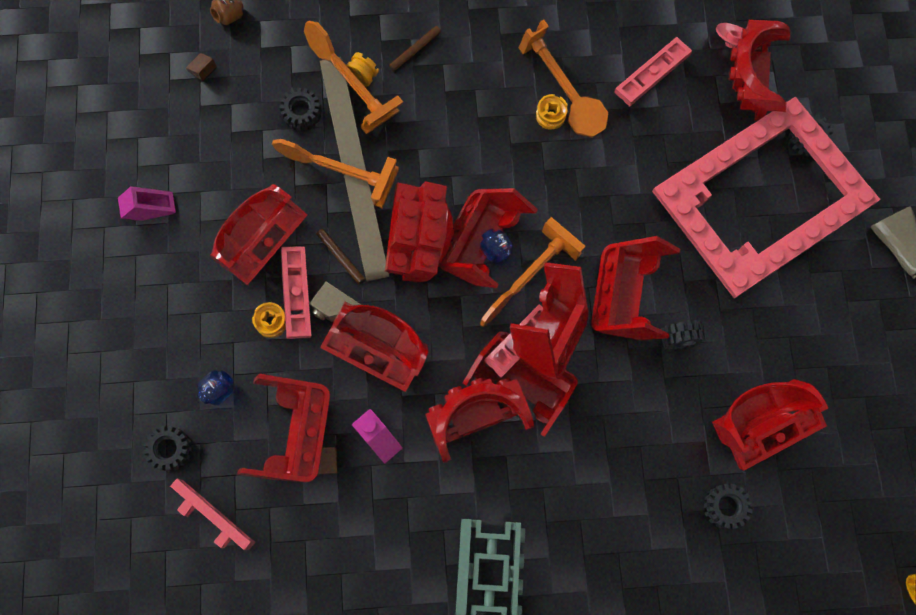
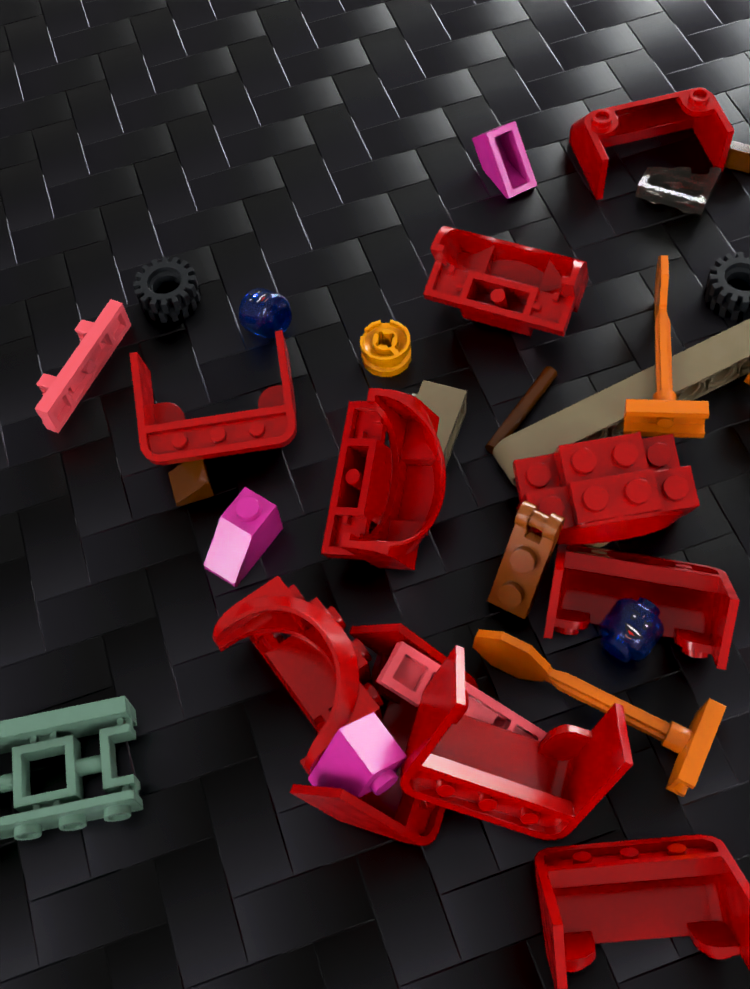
camera: 85 degrees right, 15 degrees down
coral hinge [281,247,311,339] -> none
none -> dark pink slope [308,712,407,798]
none -> dark orange plate [487,500,565,619]
none -> red windscreen [569,87,734,200]
none -> clear smoke wing [635,167,722,215]

